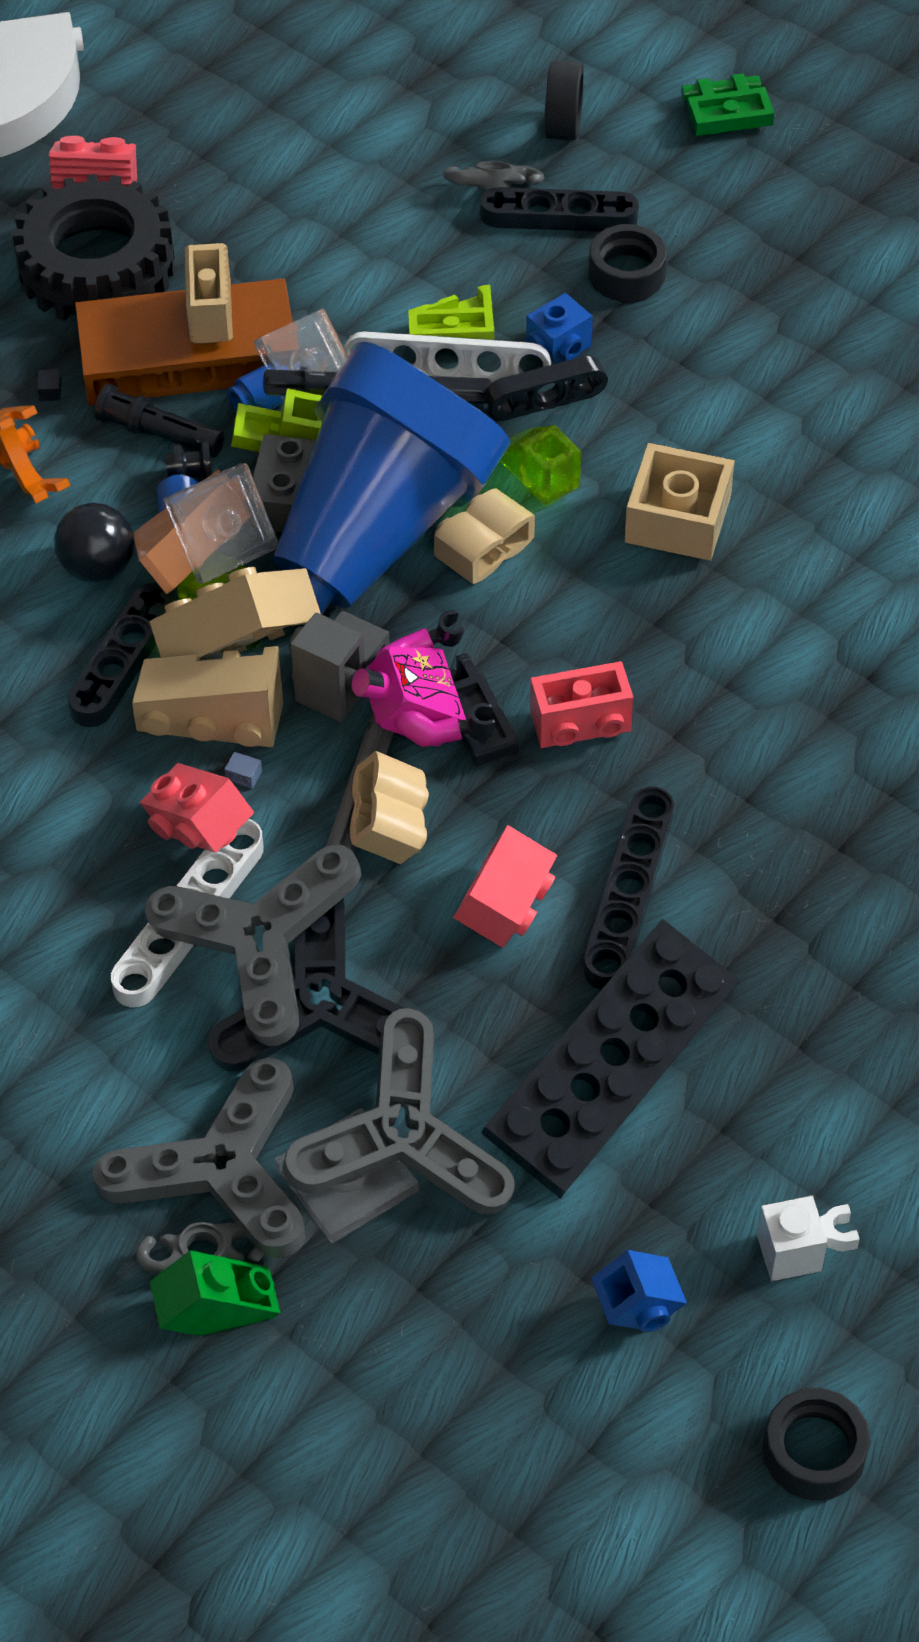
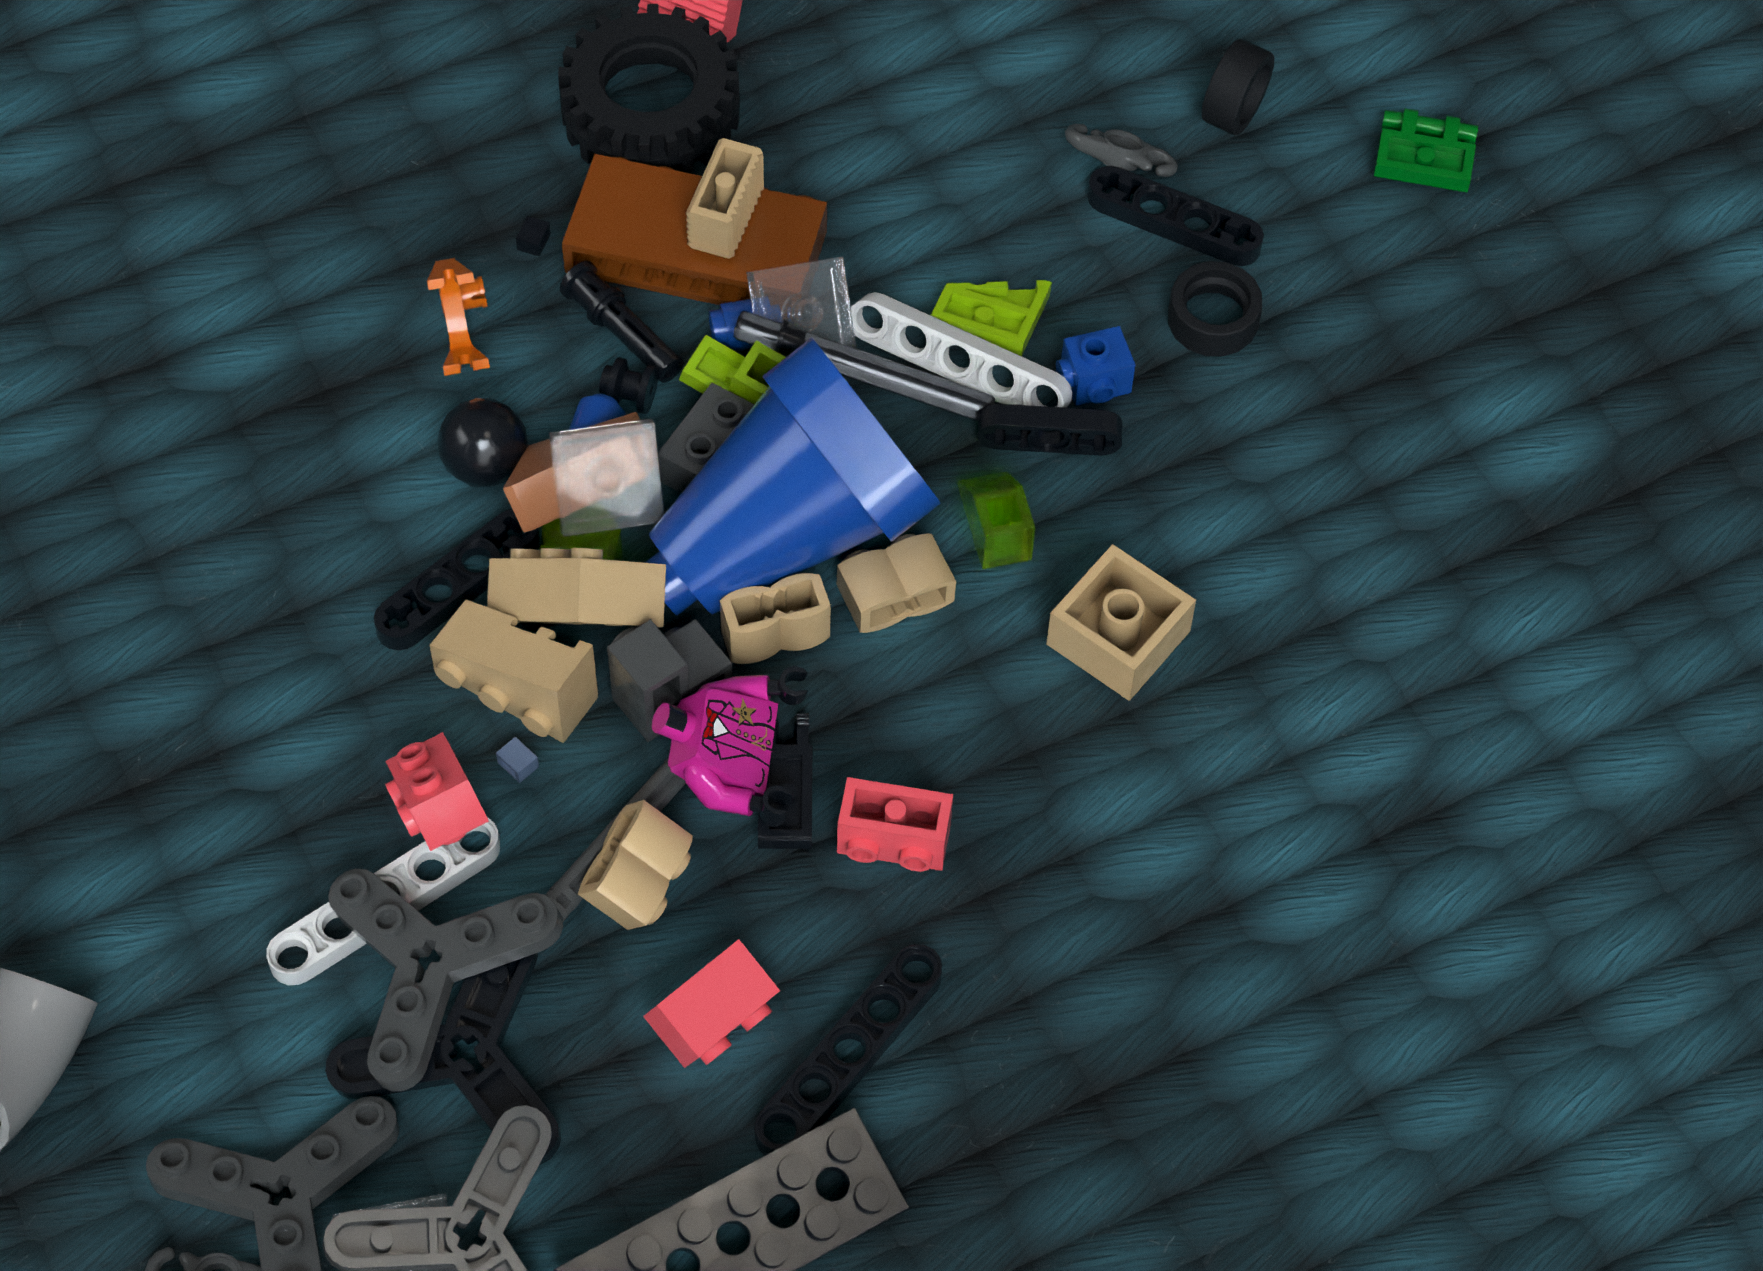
camera: 20 degrees right, 5 degrees up
none -> tan brick [720,573,831,664]

